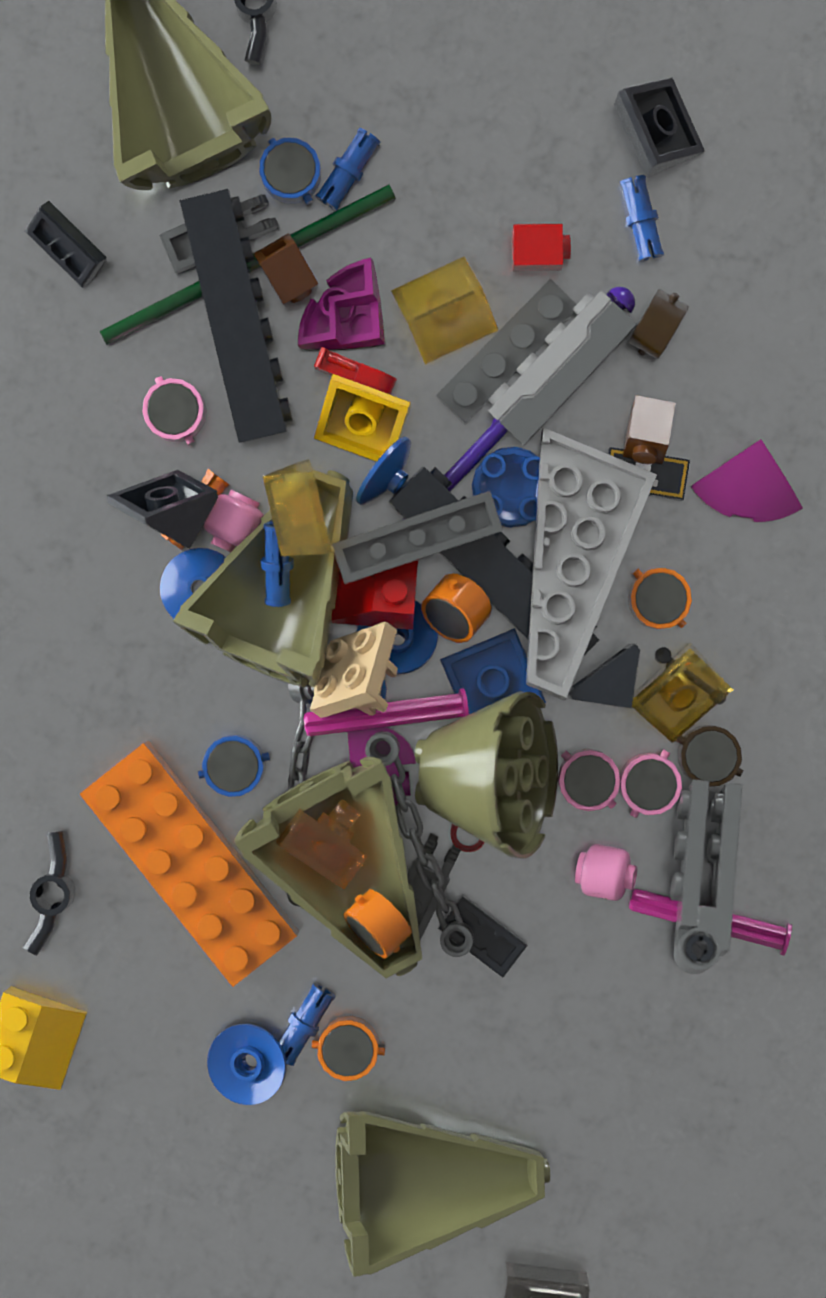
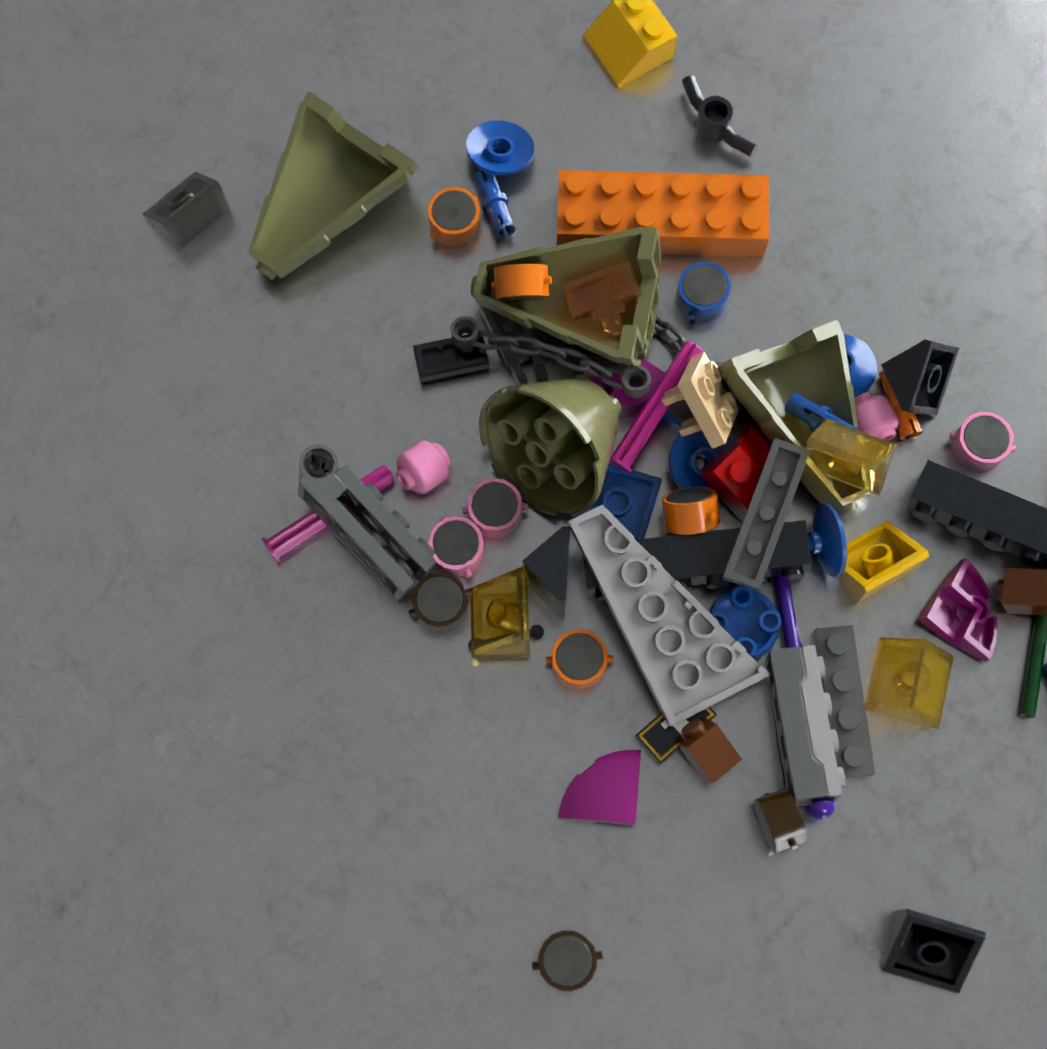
camera: 130 degrees right, 15 degrees down
red piece [314,347,397,395] -> none
red brick [512,224,571,271] -> none
blue pin [620,175,665,261] -> none

